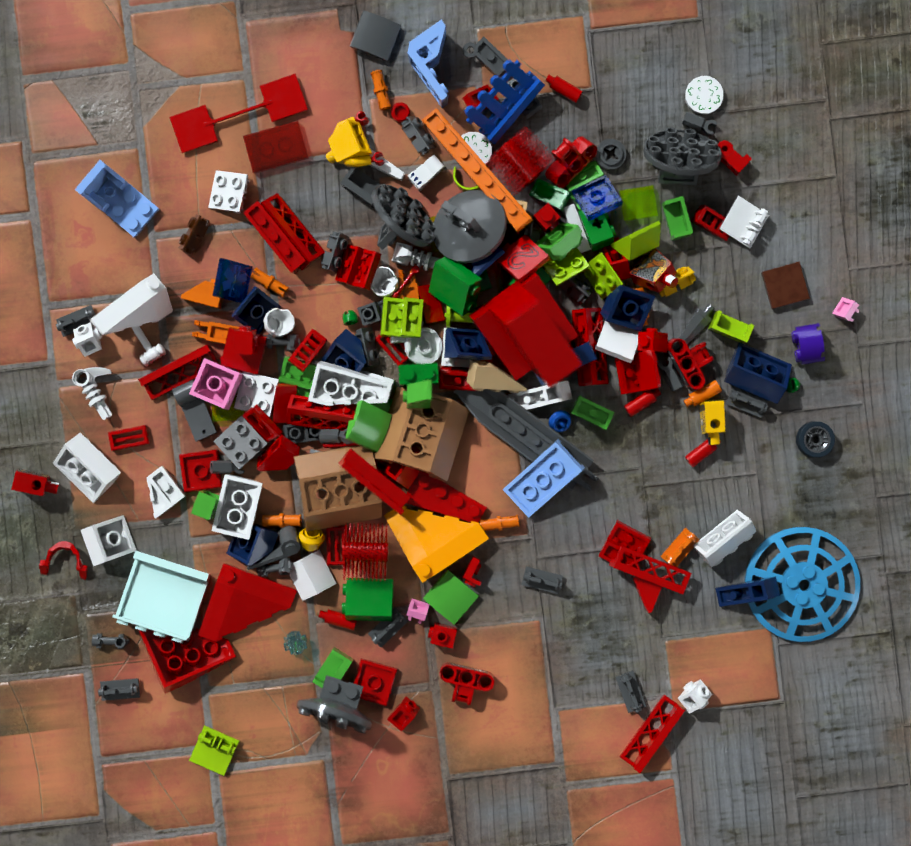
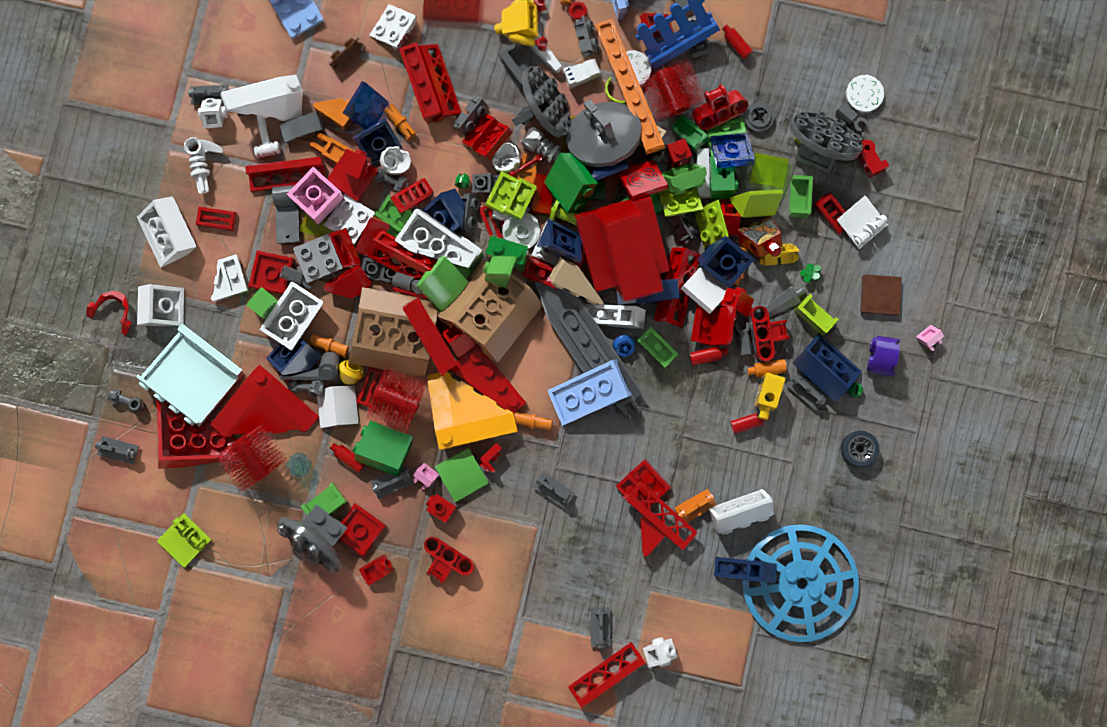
camera: 20 degrees right, 5 degrees down
red torso [11,469,59,496] -> none
none -> red piece [215,425,287,492]
none -> dark grey slope [279,112,323,144]
none -> green plant [800,263,822,283]

